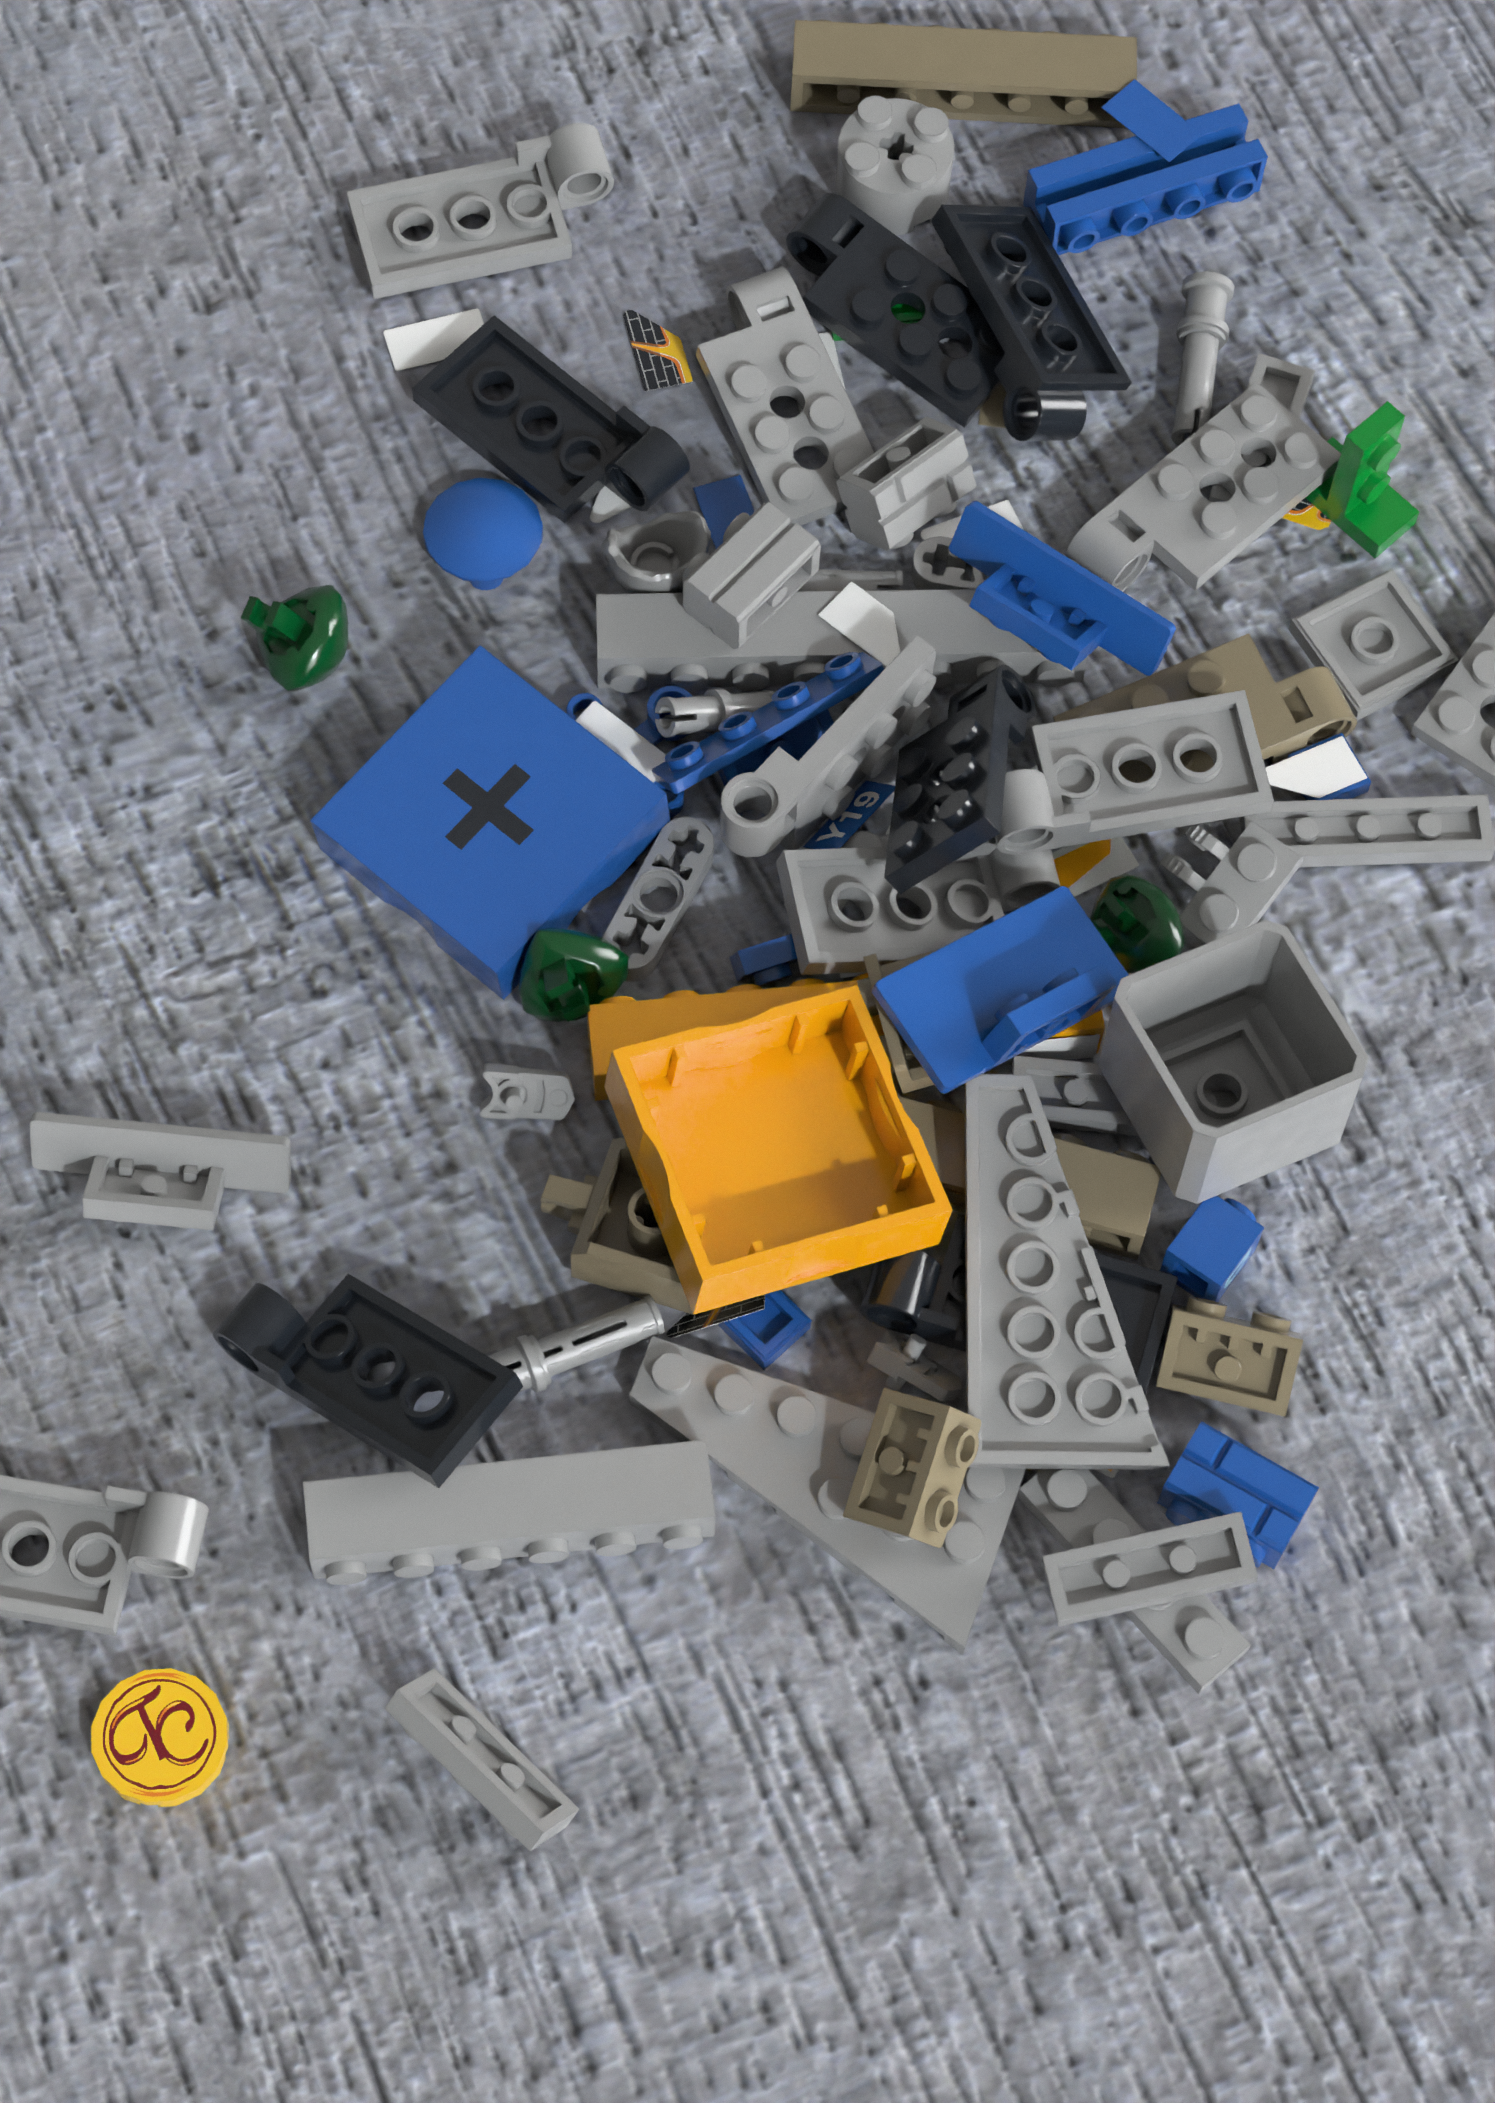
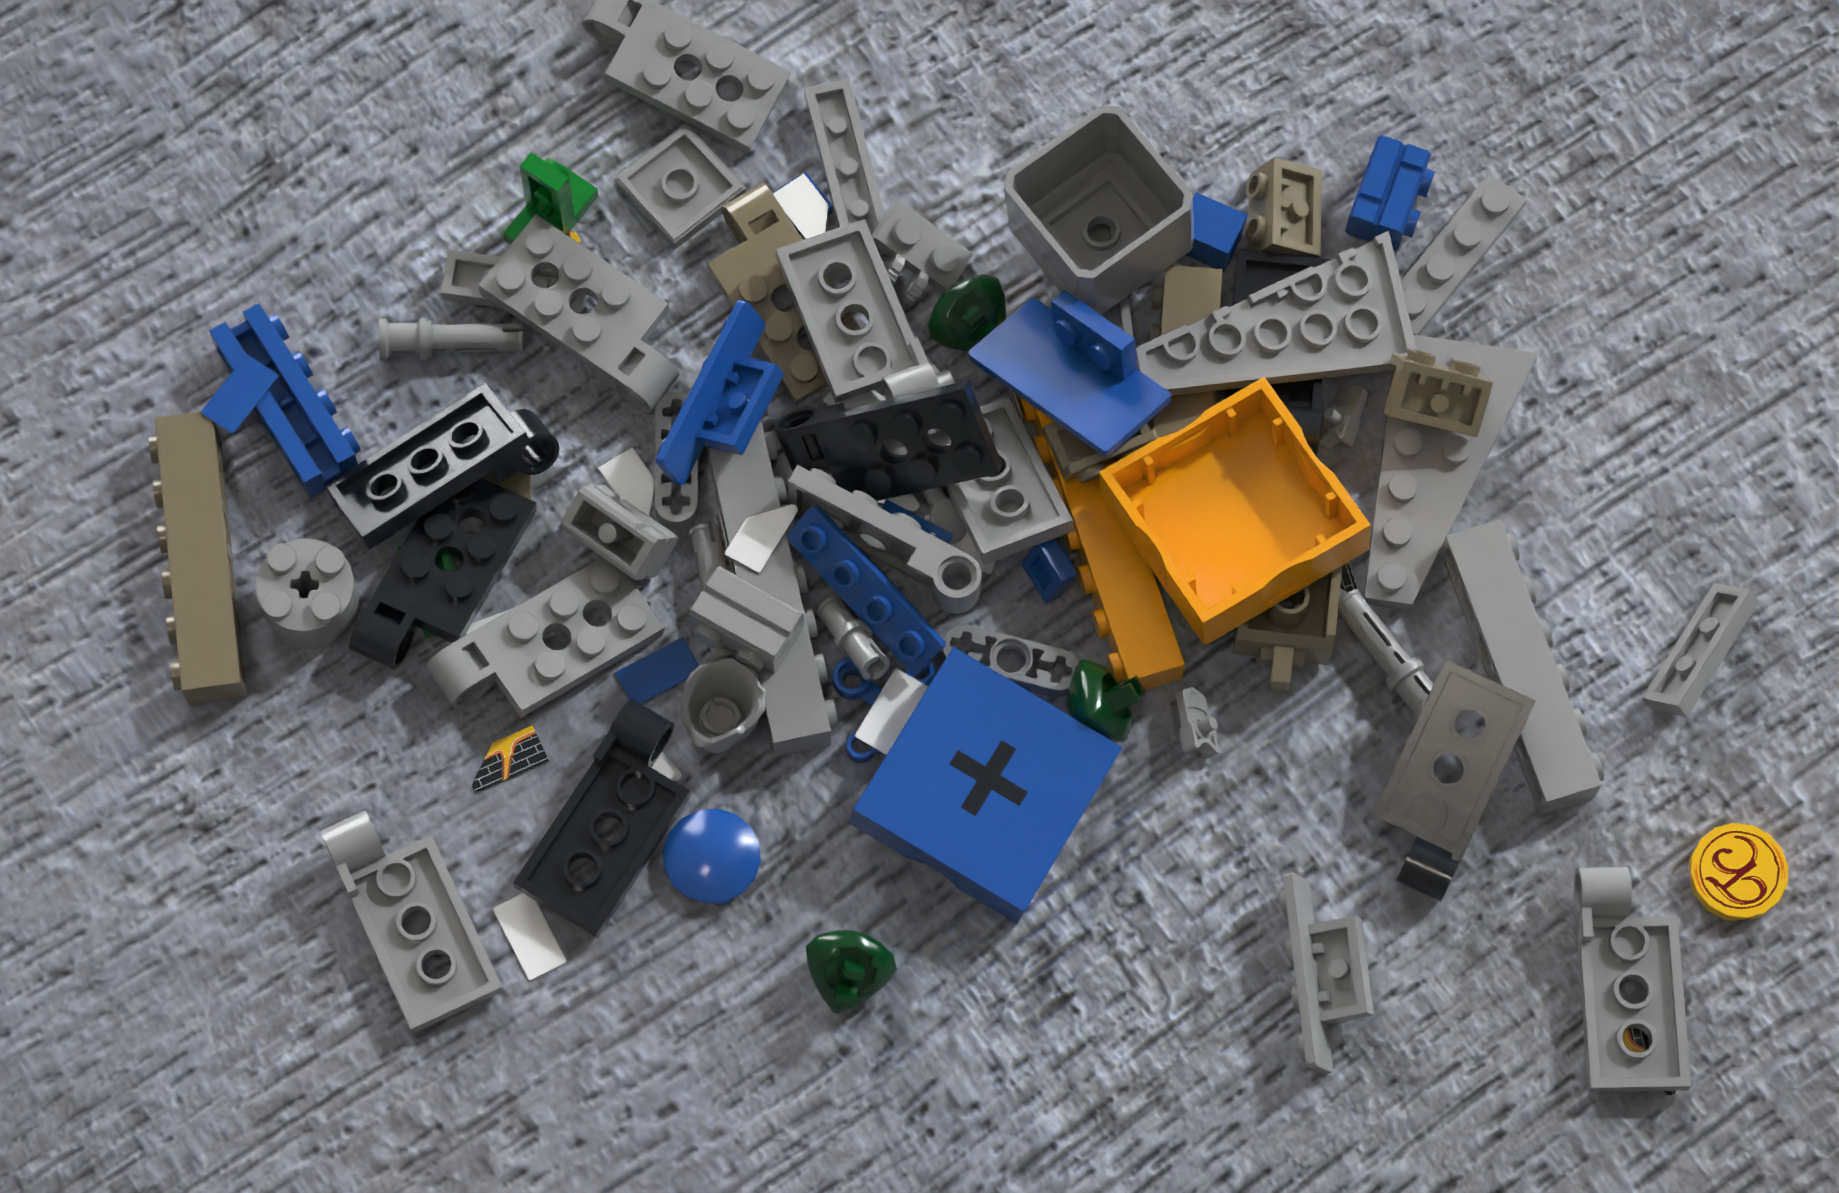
camera: 100 degrees left, 5 degrees up
light grey plate [1042,1512,1258,1627] -> none

